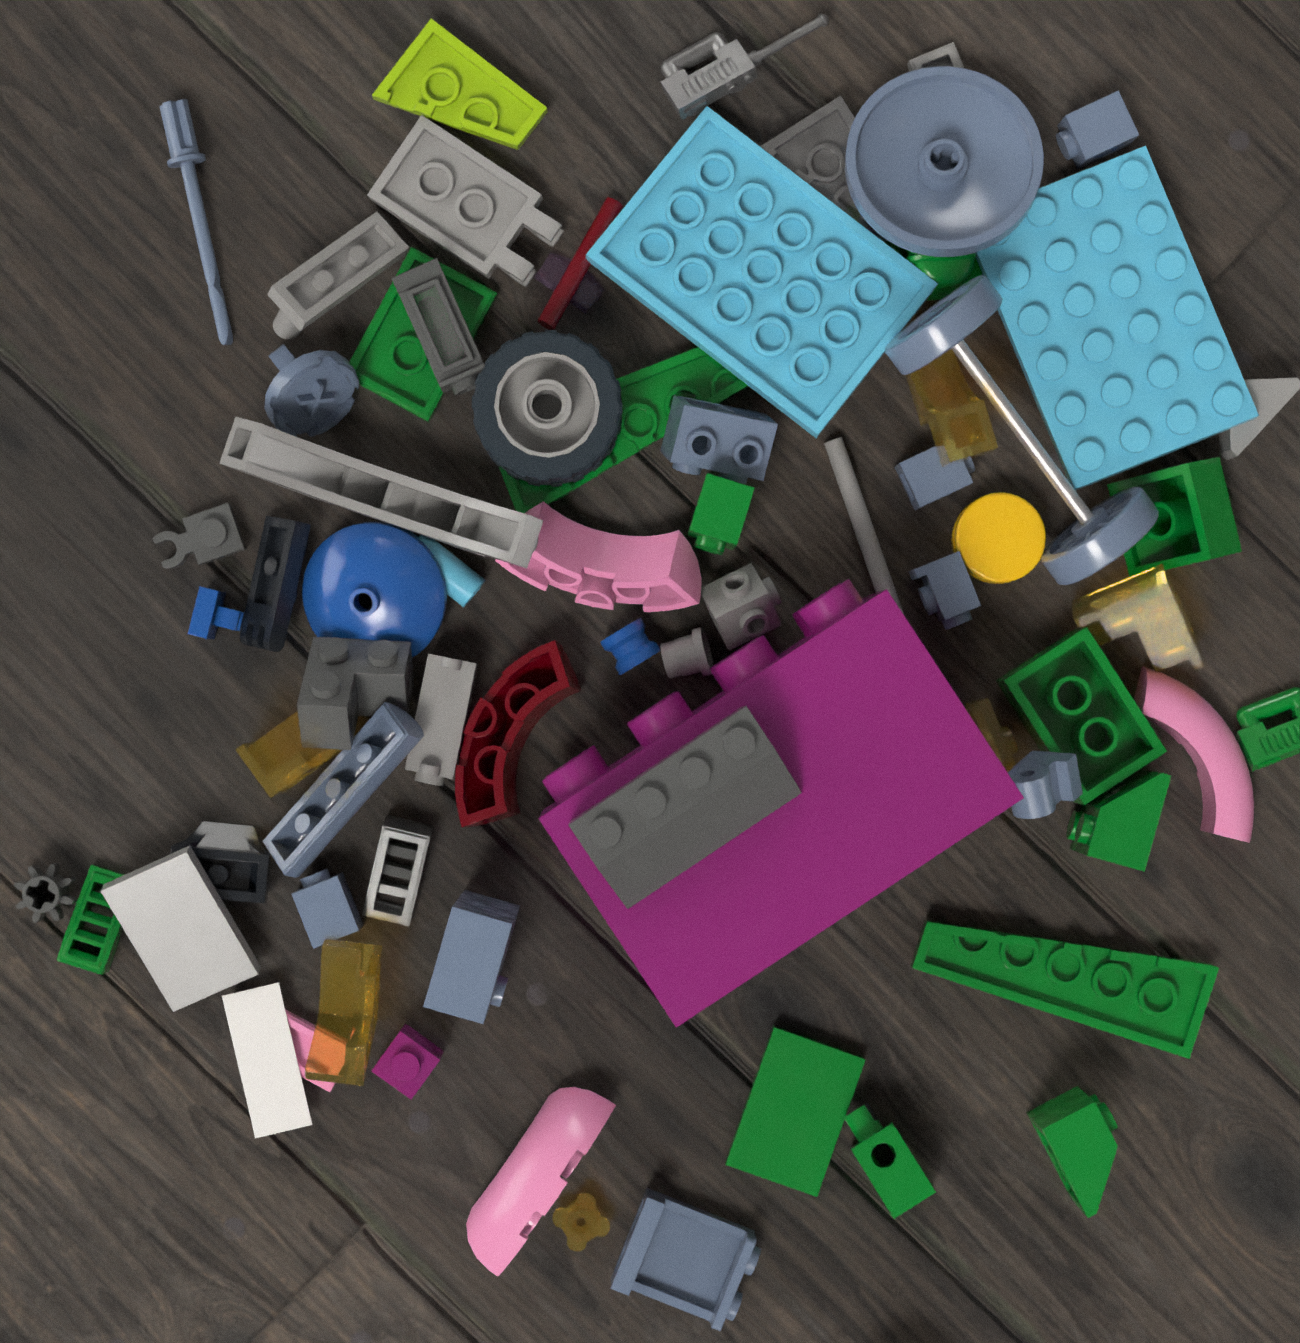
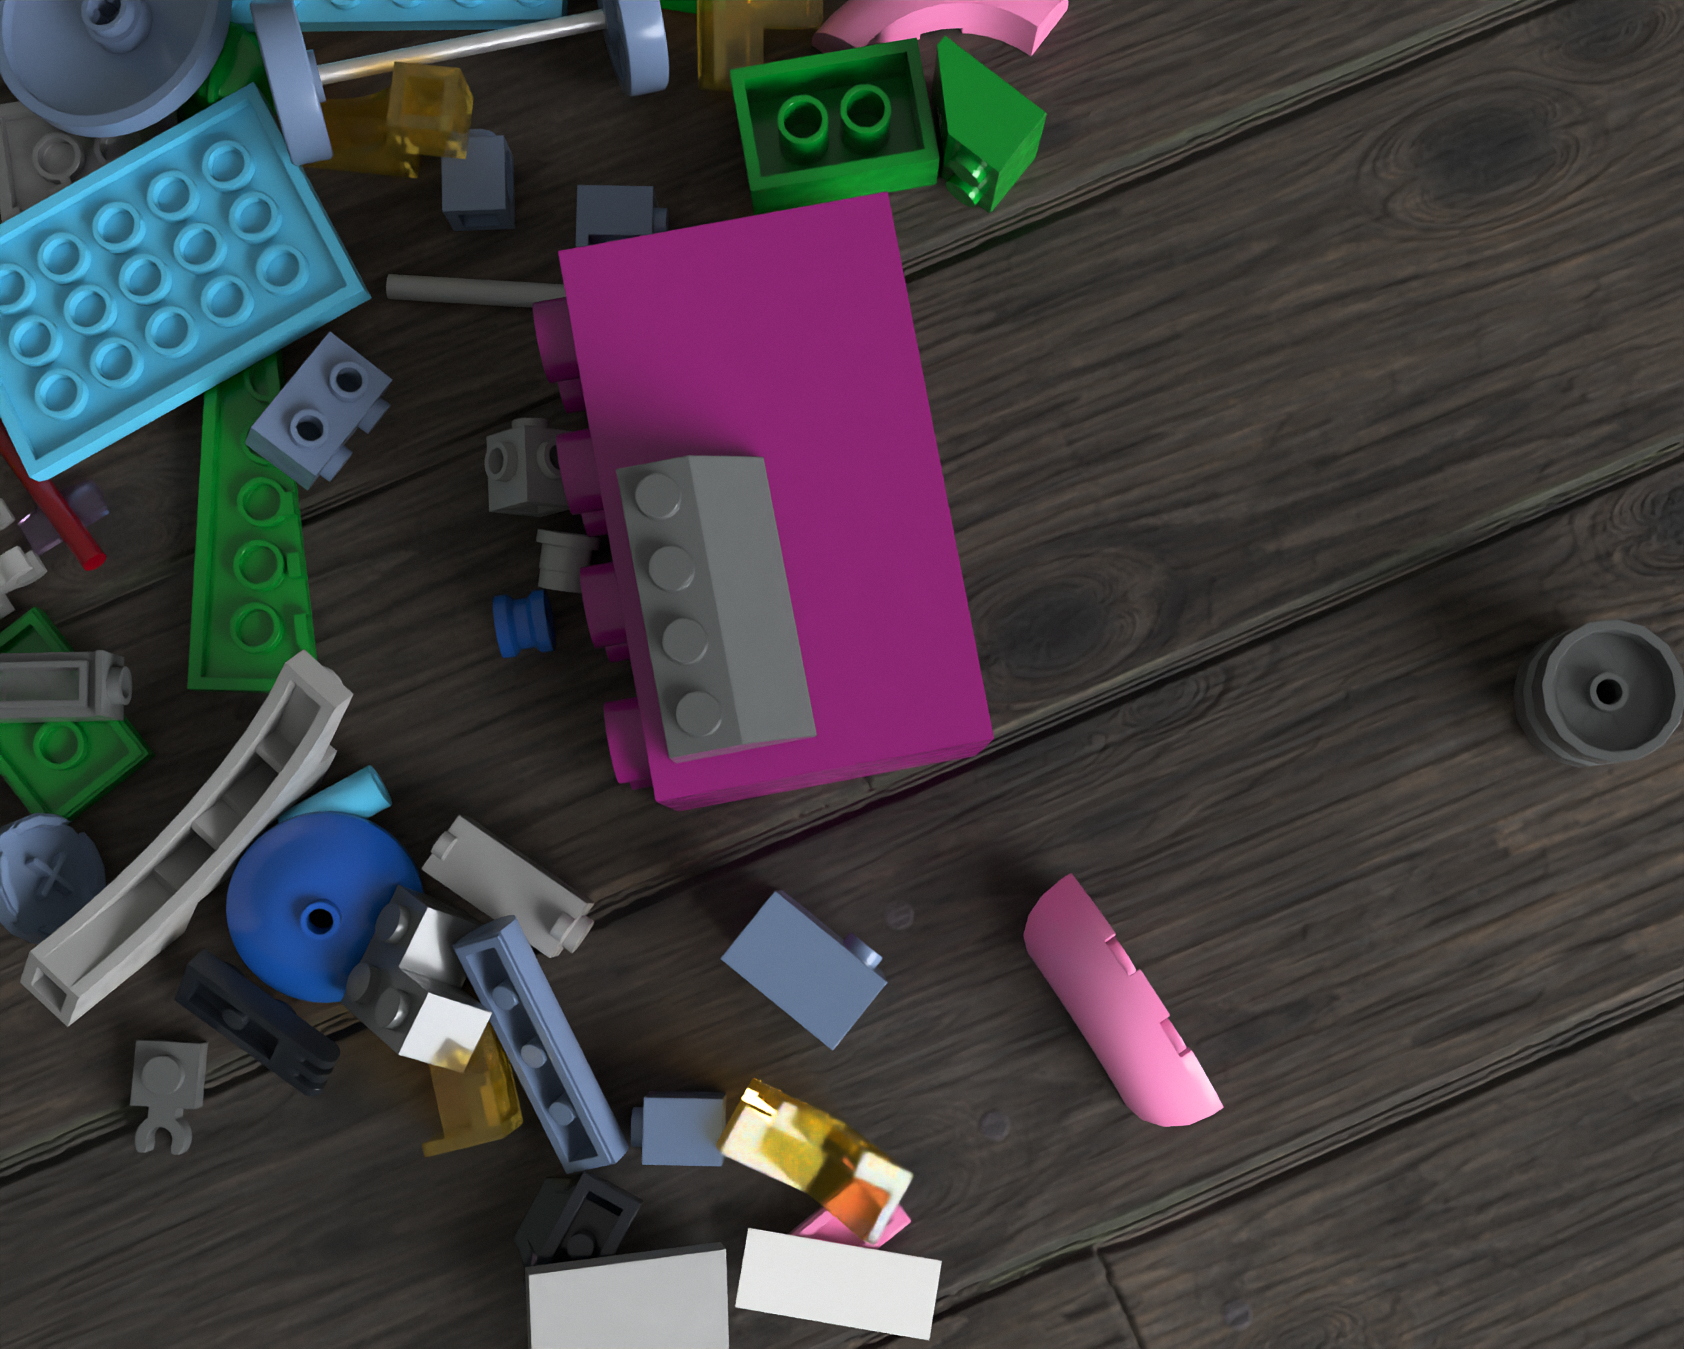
camera: 65 degrees left, 5 degrees down
blue tile [188,586,245,640] -> none
slope [362,815,433,926] -> none
magenta brick [371,1023,444,1100] -> none
dark red brick [455,640,581,827] -> none
wheel [471,330,623,487] -> none
bright pink brick [495,502,702,612] -> none
clear yellow plate [552,1193,610,1251] -> none
sand blue panel [611,1188,761,1331] -> none
green brick [687,473,755,556] -> none
green tile [725,1025,866,1197] -> none
green torso [843,1102,936,1219] -> none
green wing [910,920,1219,1059] -> none
yellow head [951,492,1046,584] -> none
sand blue leg [1008,751,1083,819] -> none
green slope [1026,1086,1118,1218] -> none

